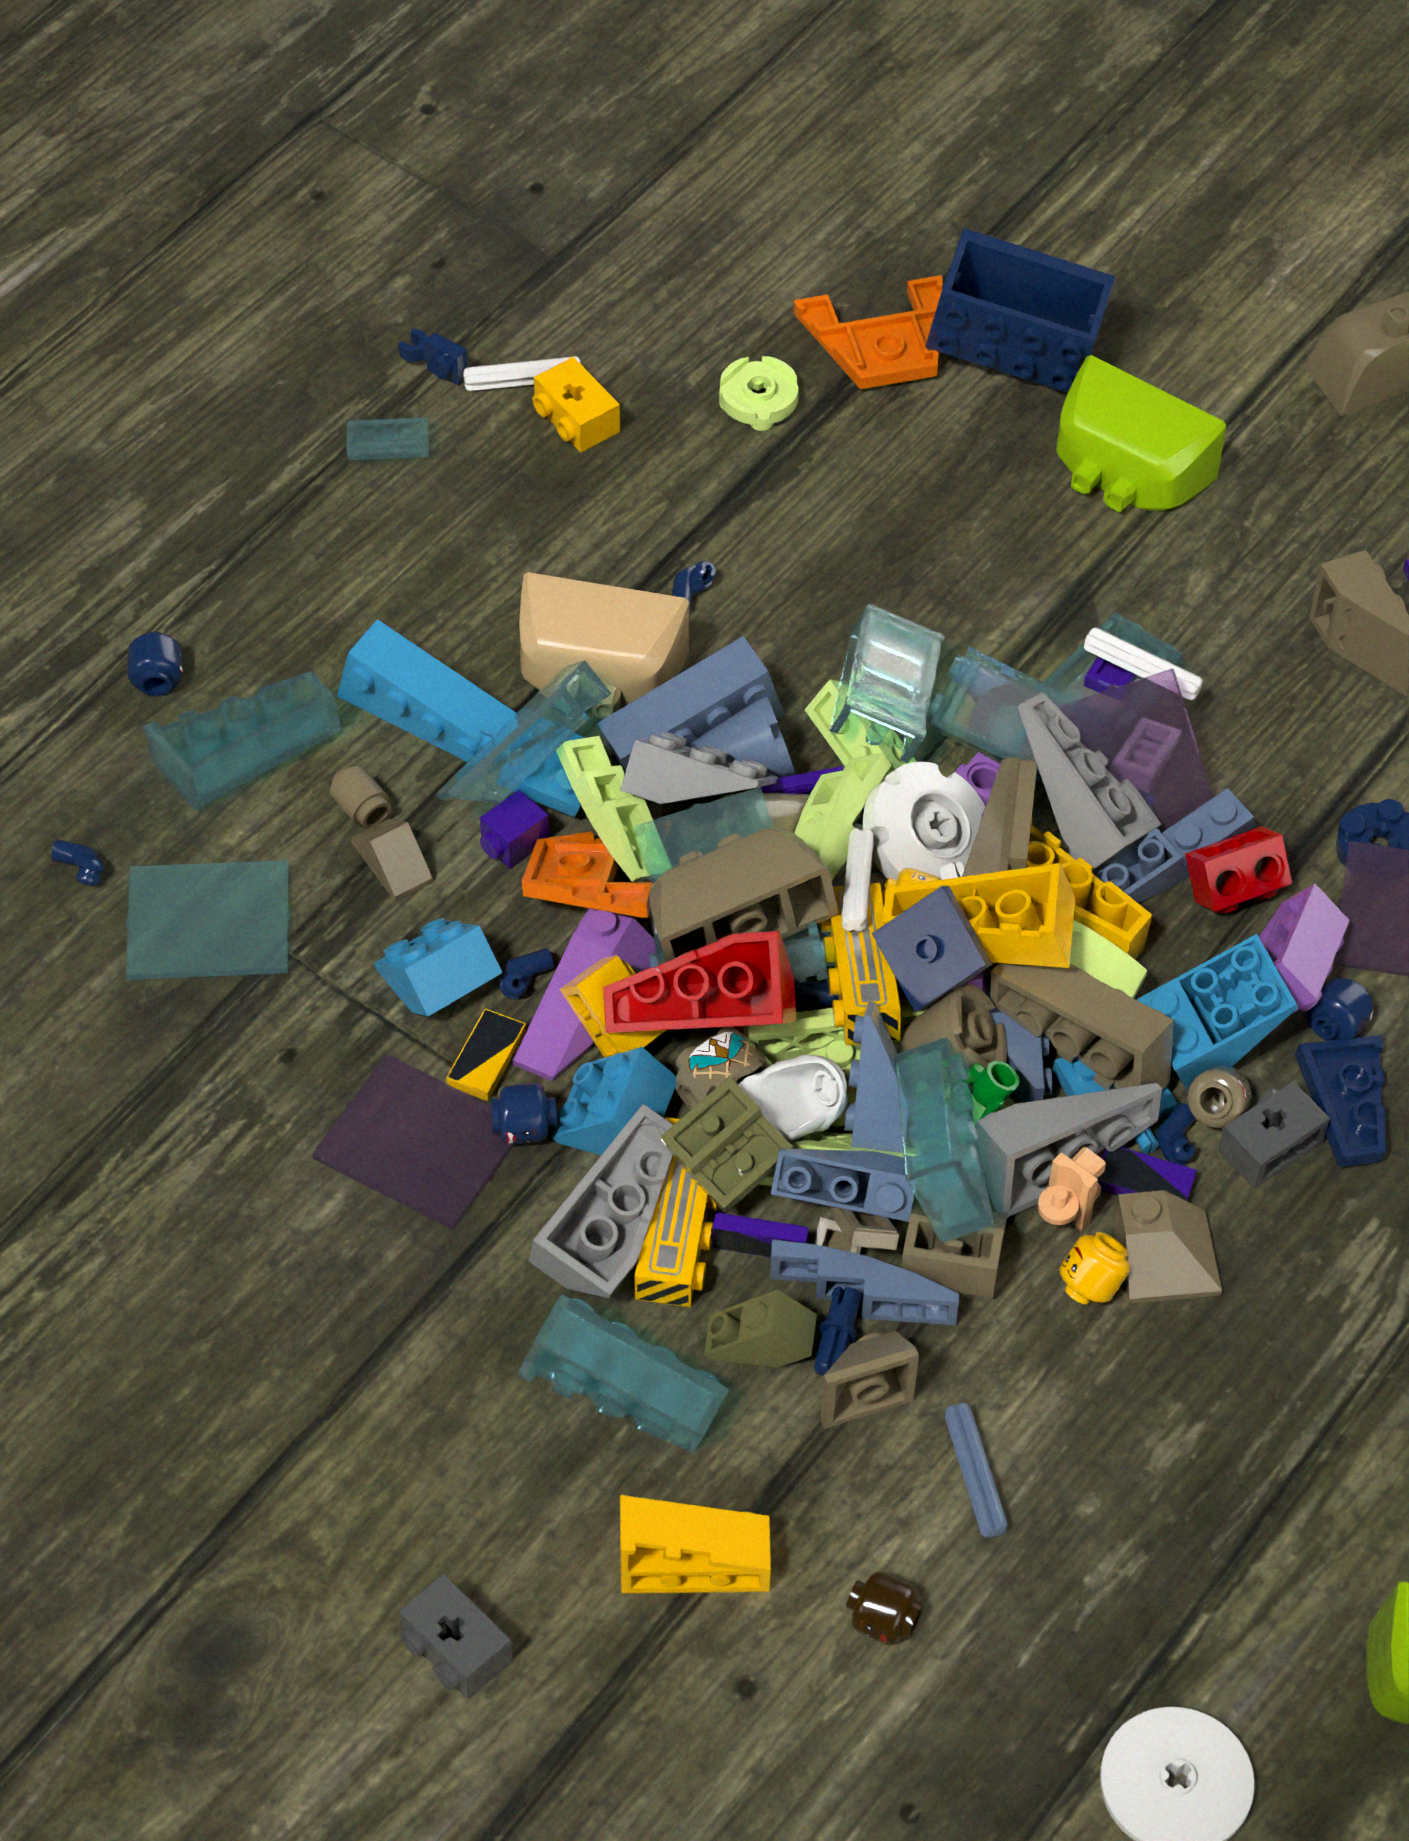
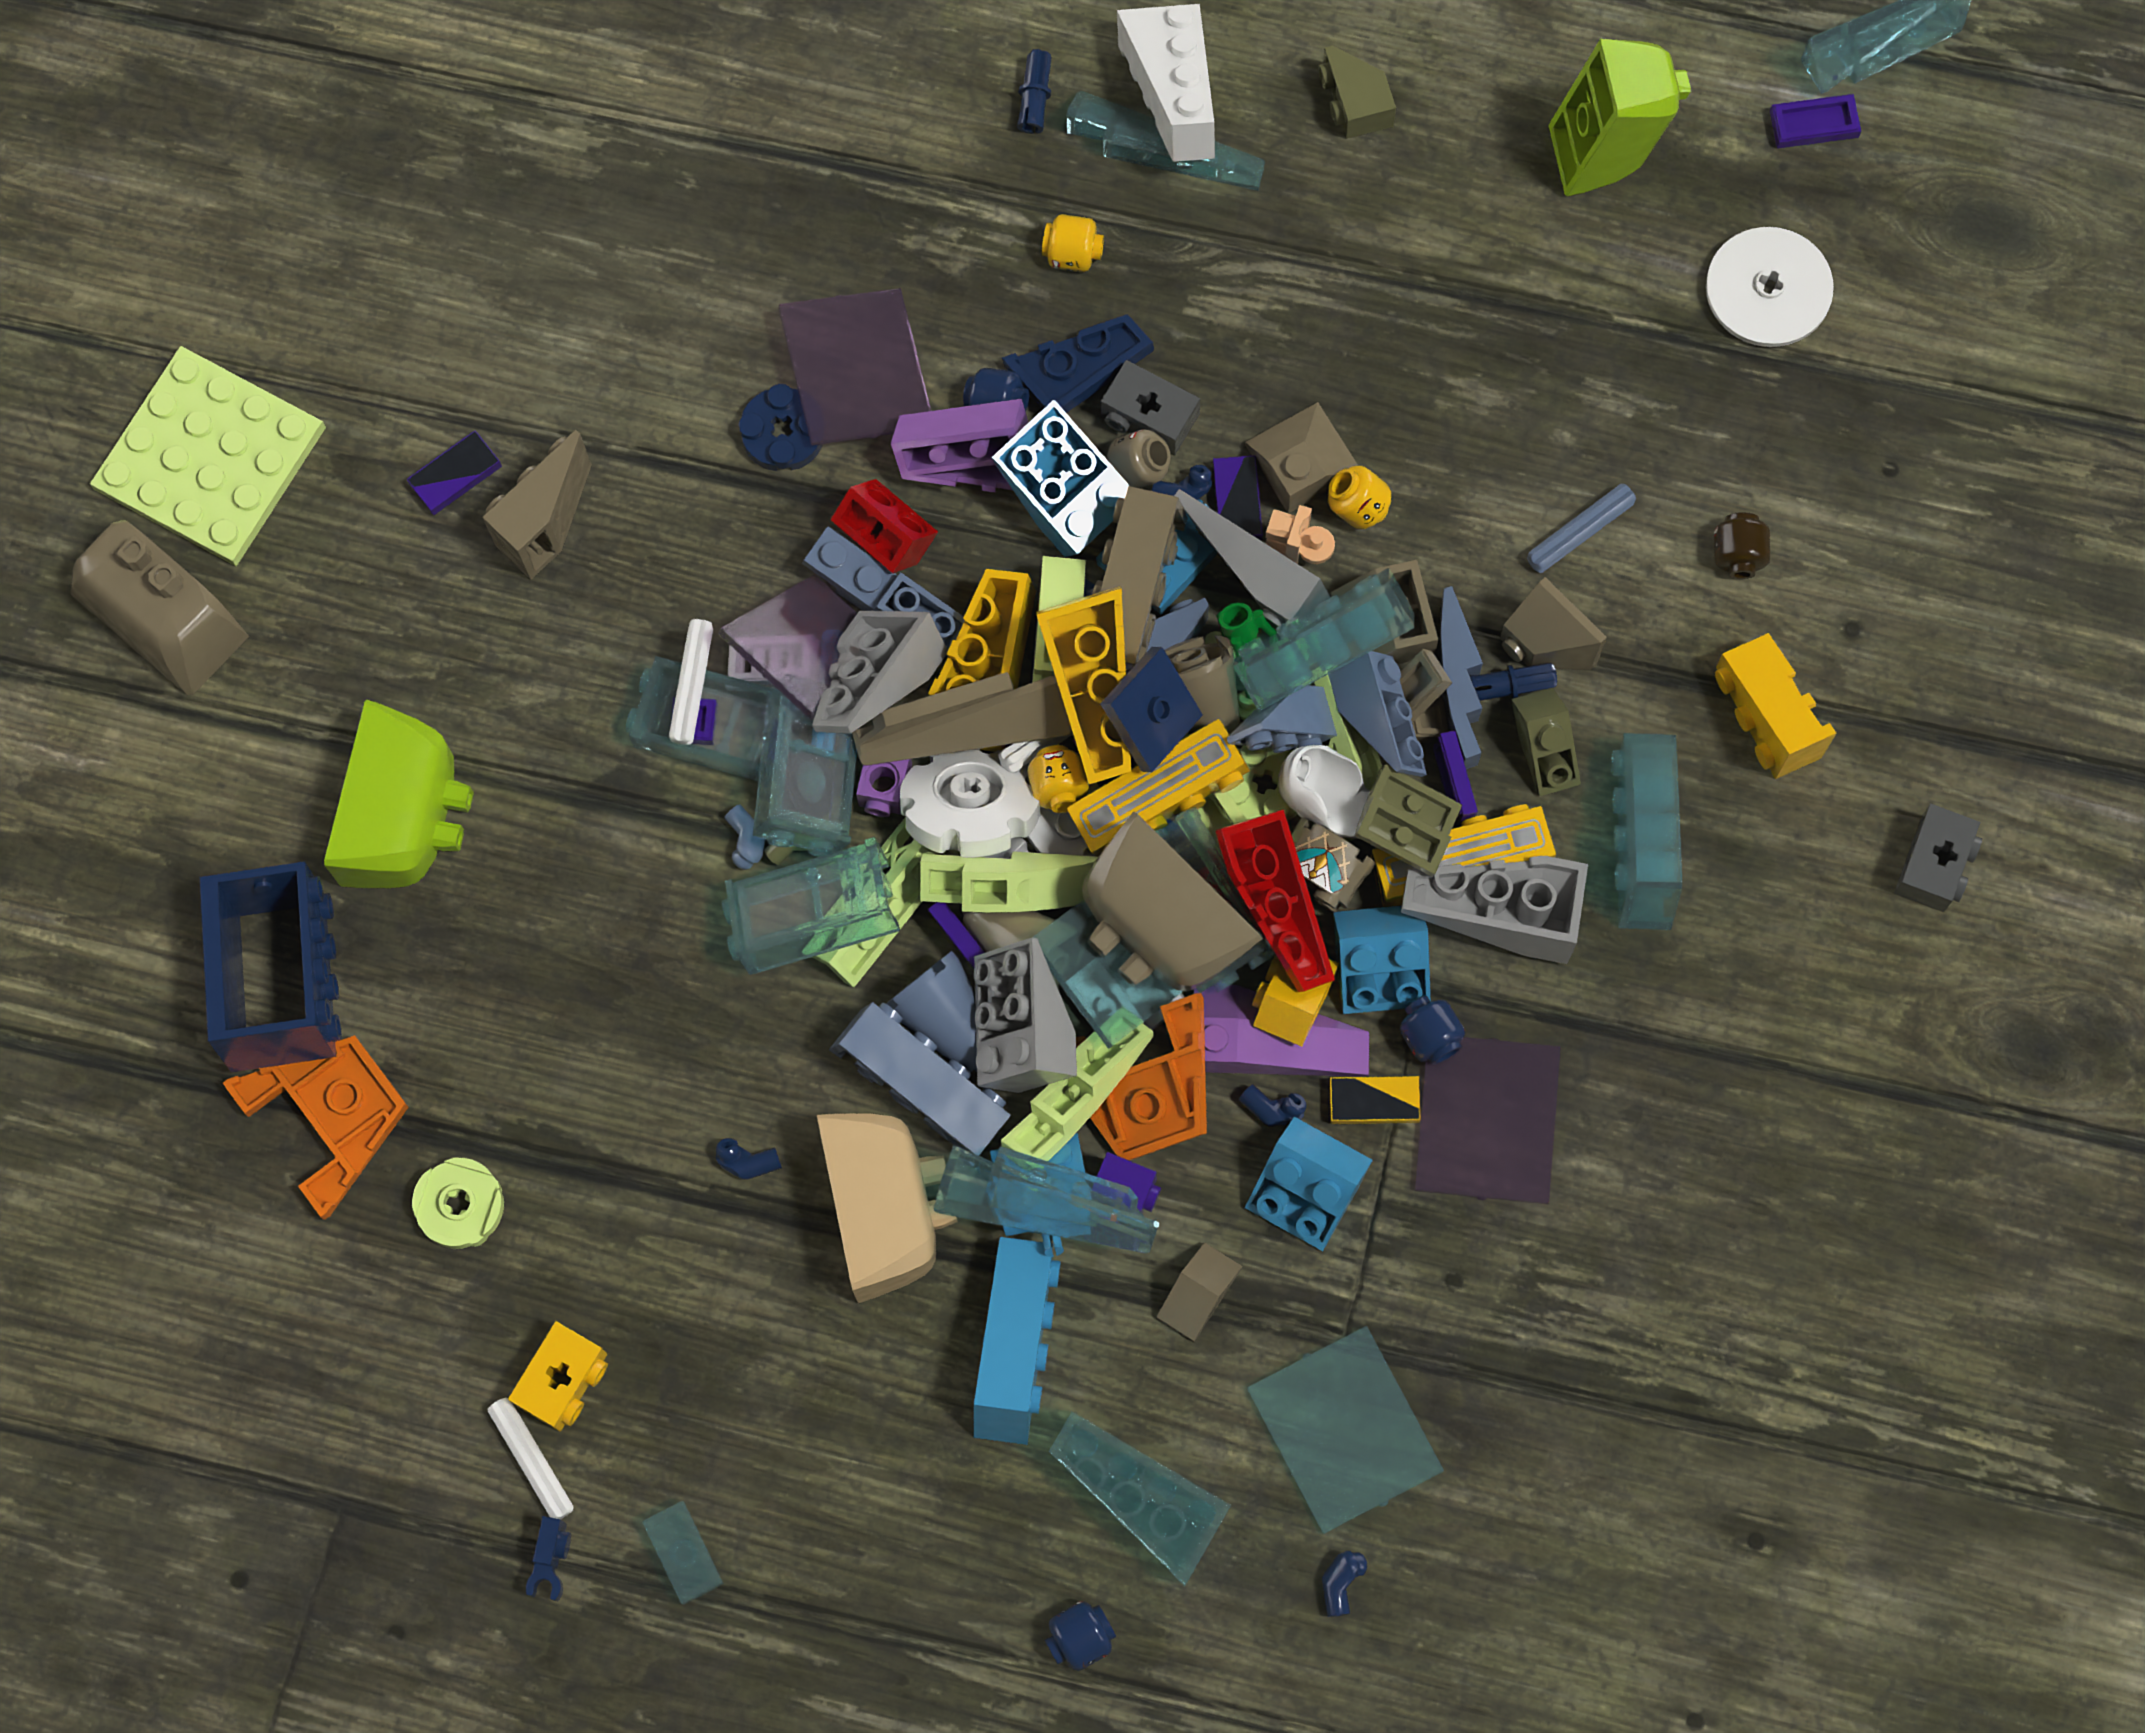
camera: 110 degrees left, 20 degrees up
dark tan brick [330,766,391,829] -> none
white axle [842,828,873,932] -> none

